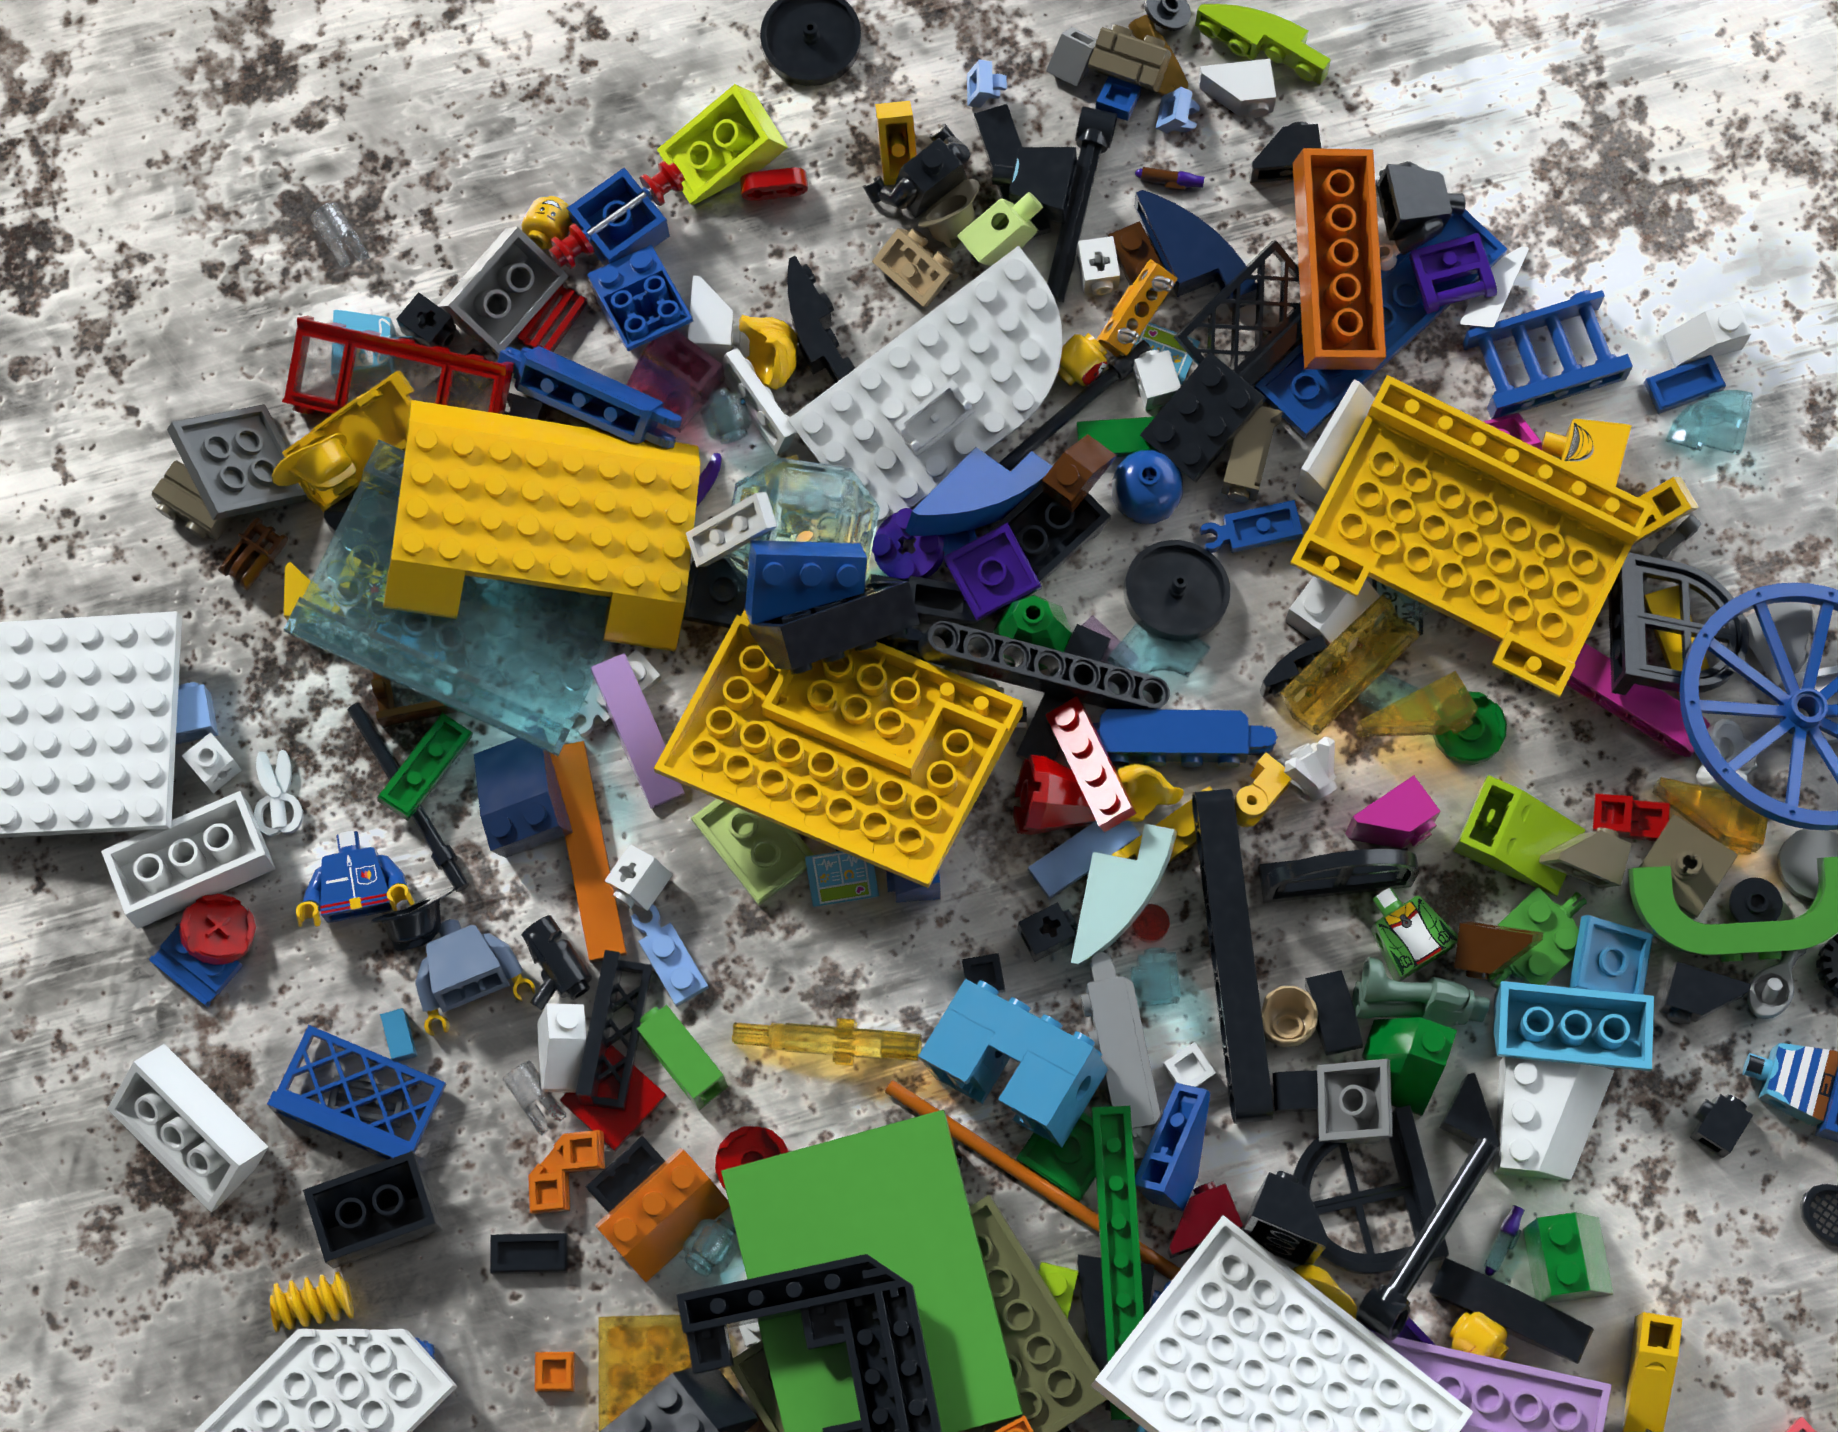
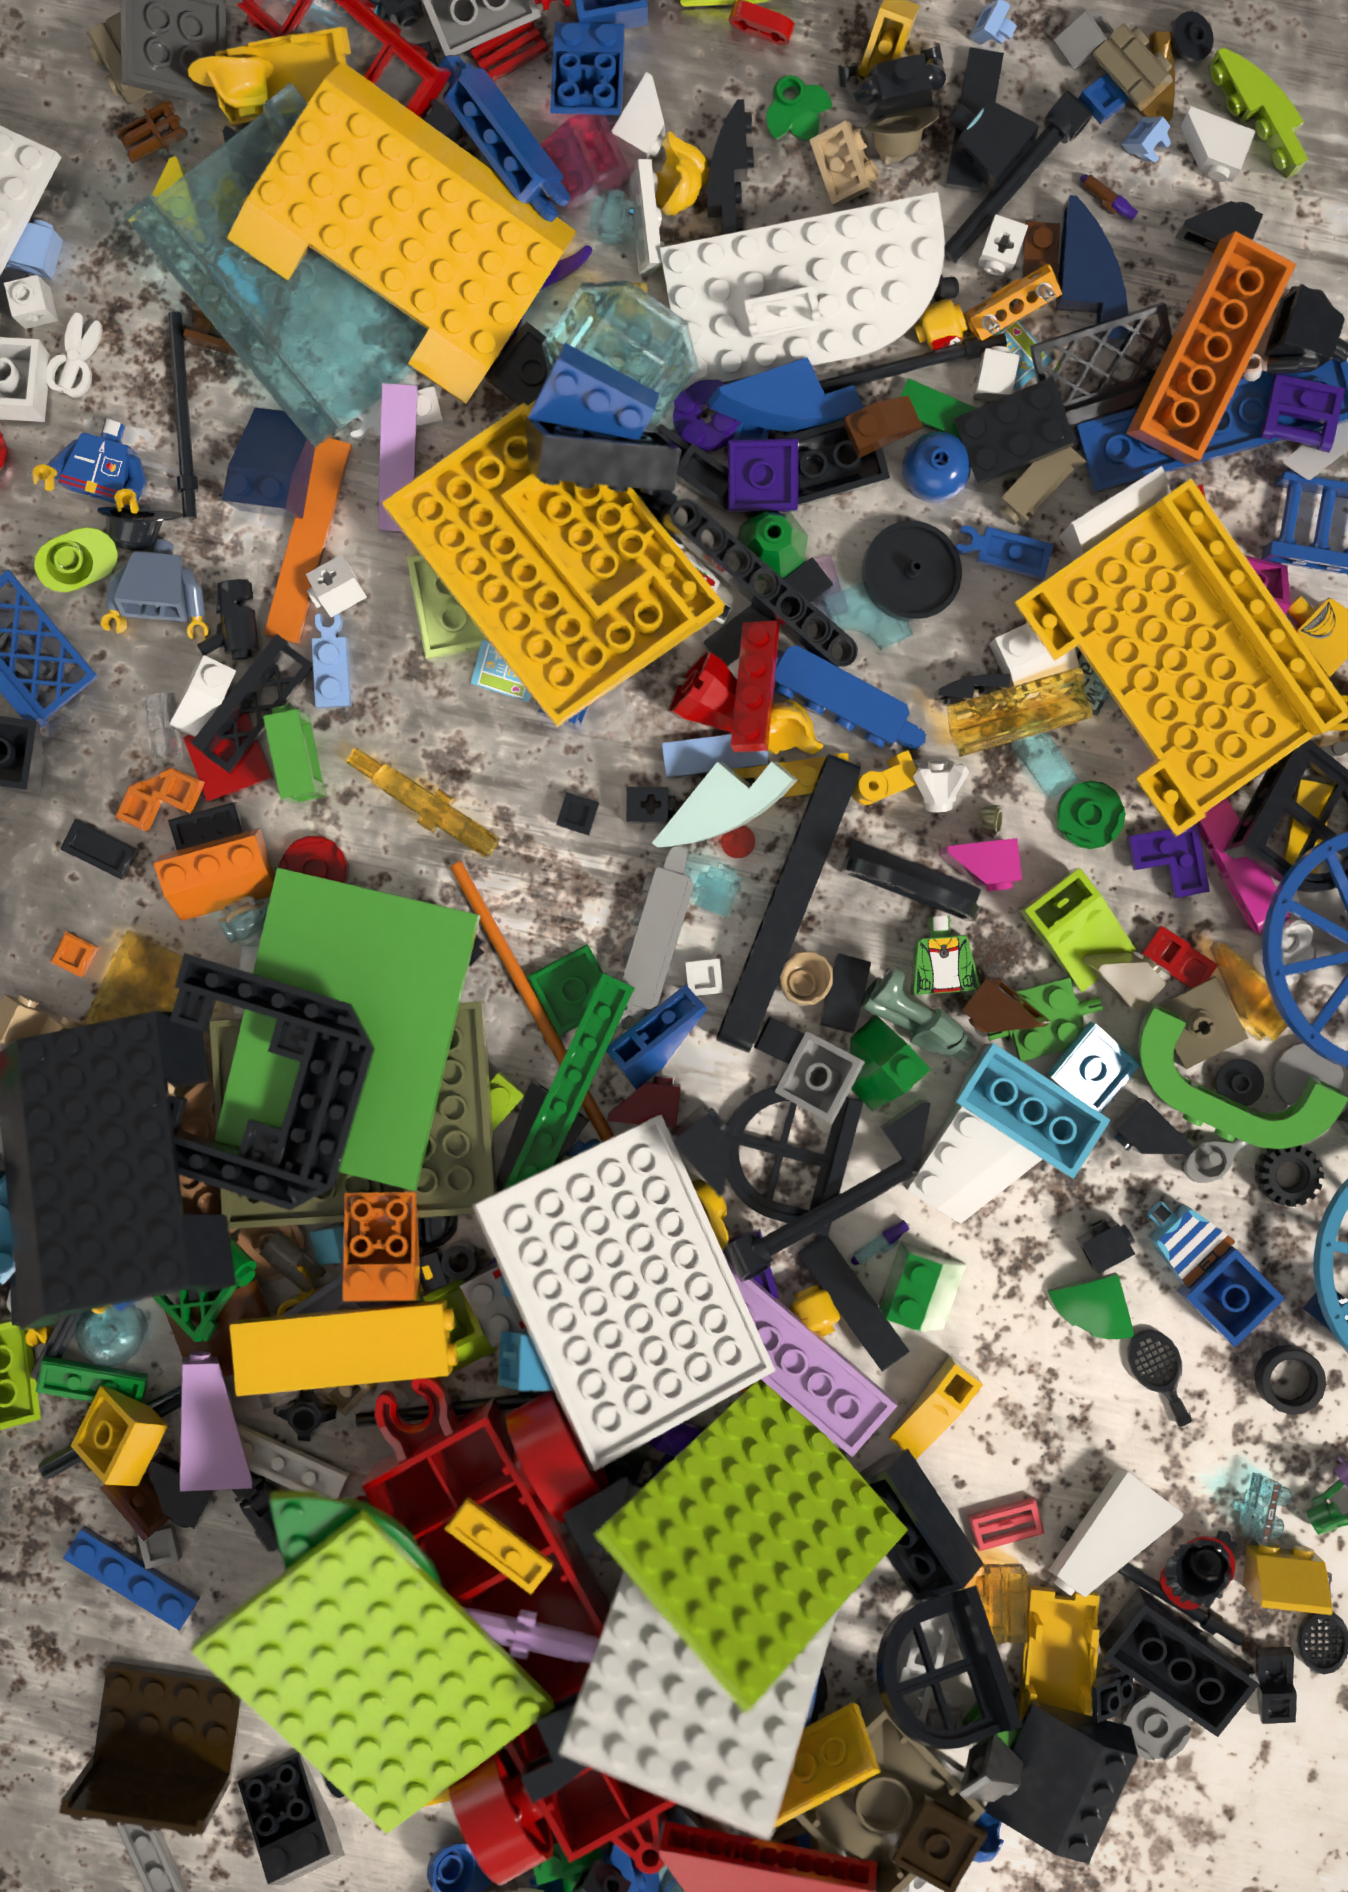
camera: 25 degrees right, 15 degrees up
green tile [377,713,473,821] -> none
dark azure piece [380,1008,418,1062] -> none
white plate [686,492,777,567] -> none
dark azure piece [918,979,1108,1148] -> none
yellowish green torso [957,192,1043,267] -> none
clear yellow slope [1355,671,1478,737] -> none
none -> lime piece [34,527,118,593]
none -> green plate [766,75,833,142]
none -> black piece [933,274,959,302]
none -> olive piece [979,805,1003,838]
none -> green brick [1047,1272,1134,1340]
none -> dark purple plate [1127,824,1210,898]

